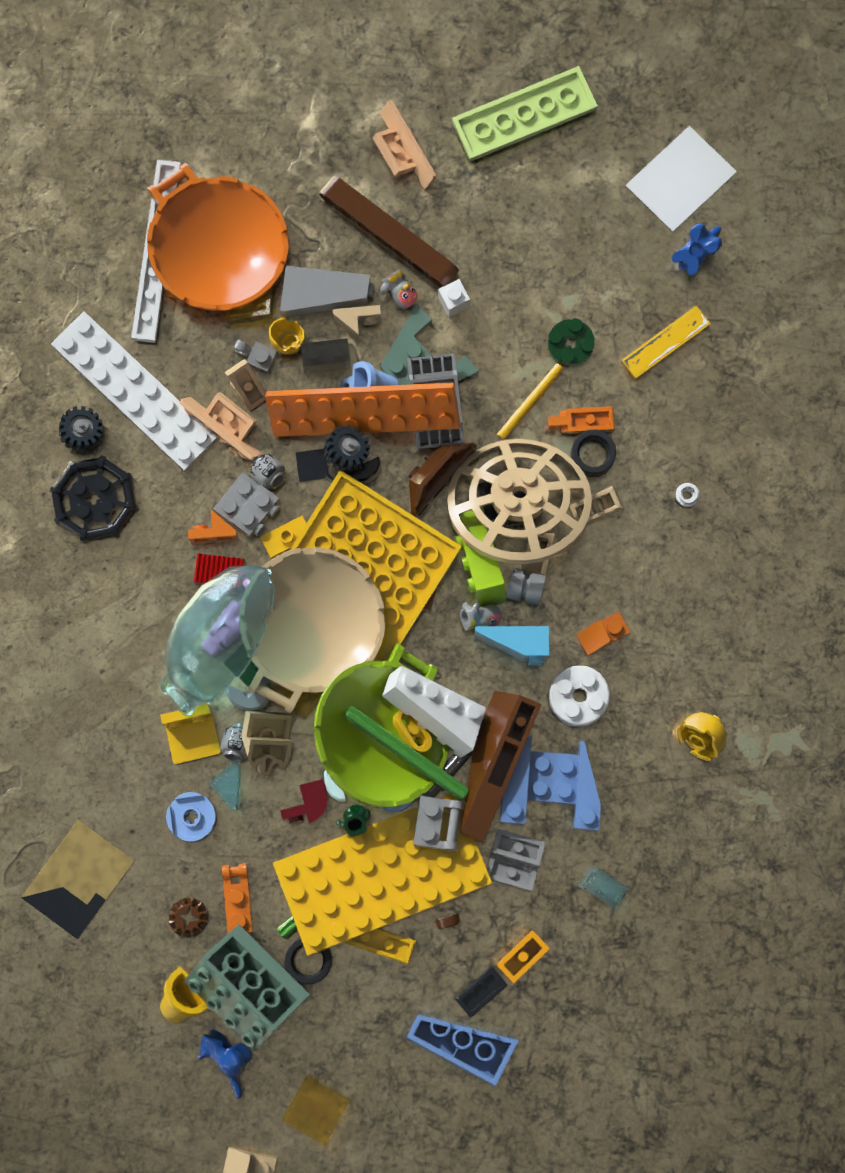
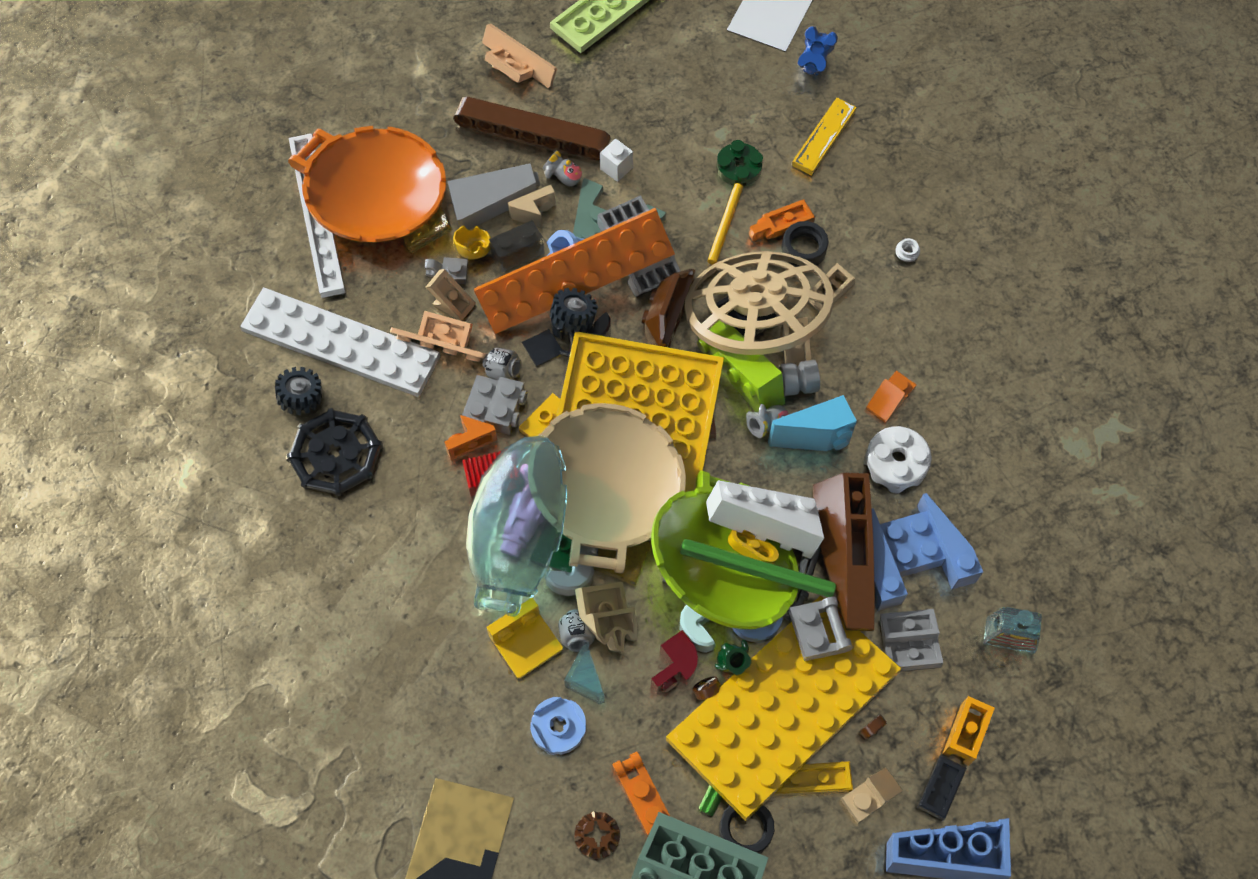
camera: 25 degrees left, 15 degrees down
yellow cylinder [677,712,727,761] -> none
none -> reddish brown tile [693,676,721,700]
none -> tan slope [841,767,903,824]

